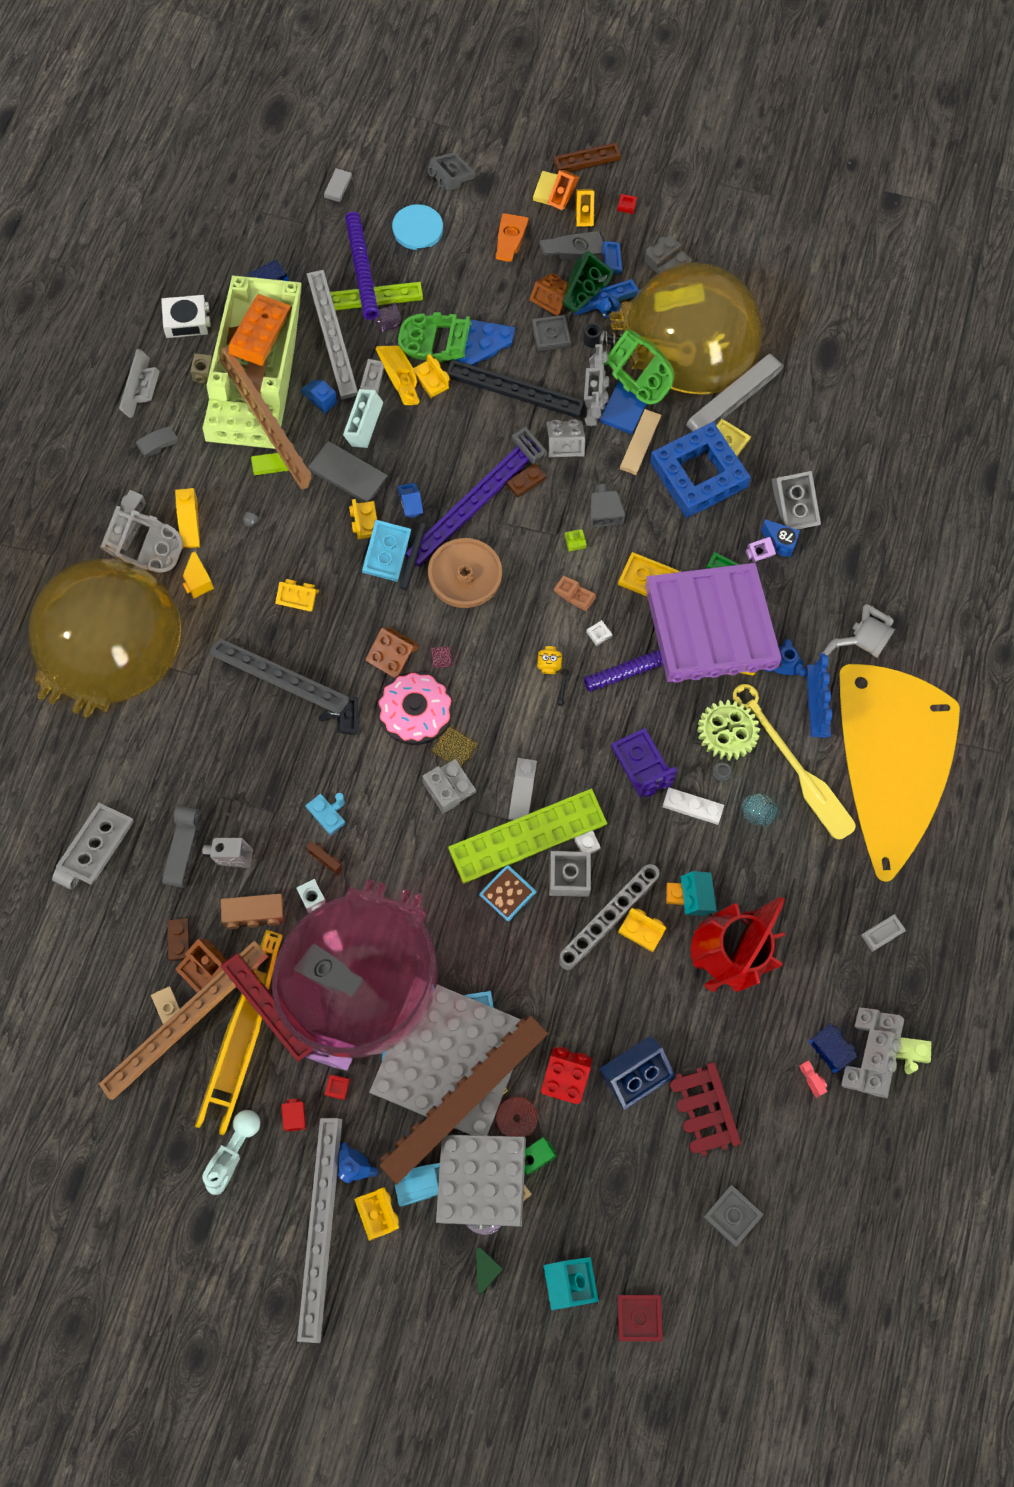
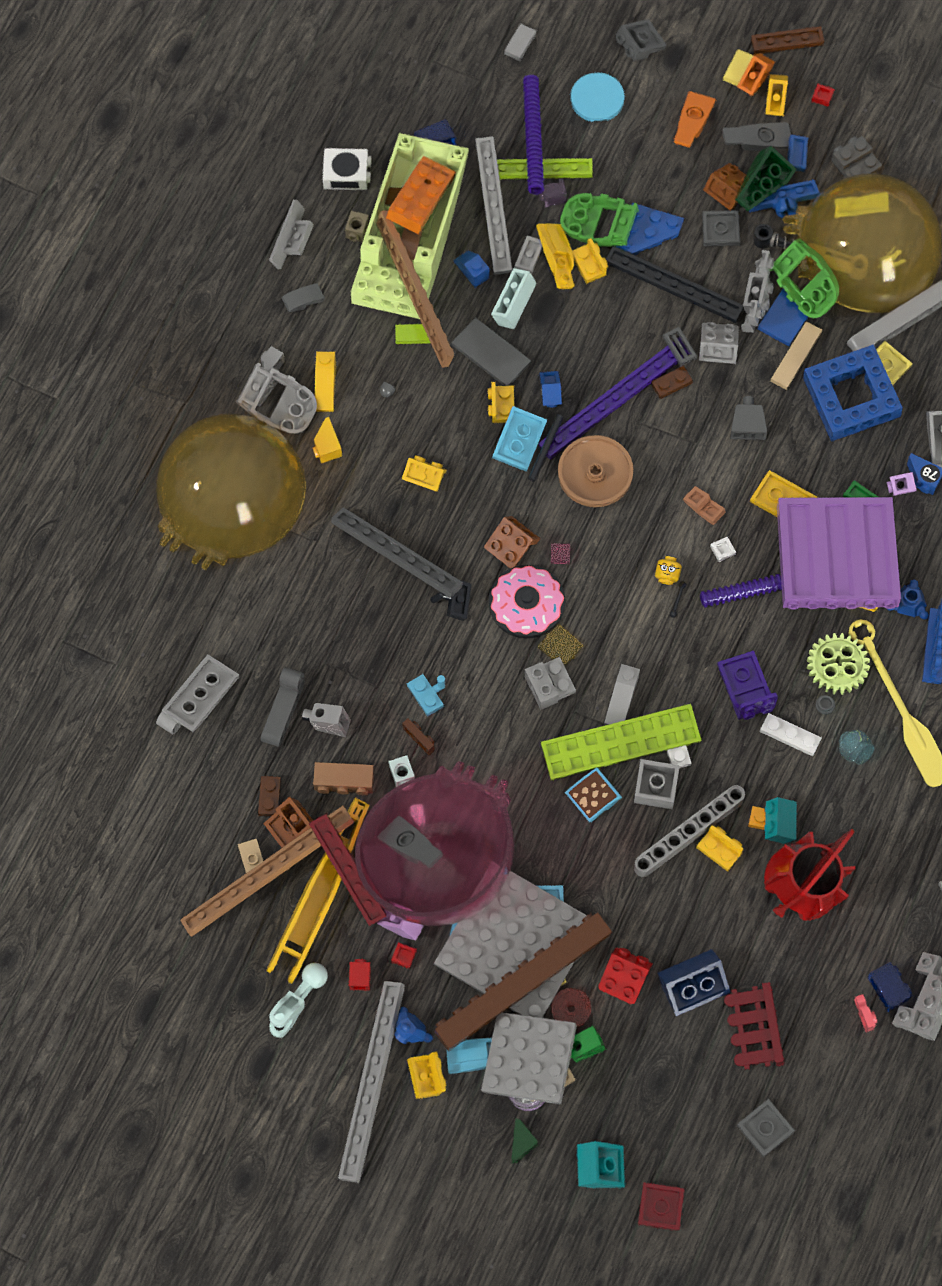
camera: 15 degrees right, 0 degrees up
lime tile [564,529,587,551] -> none

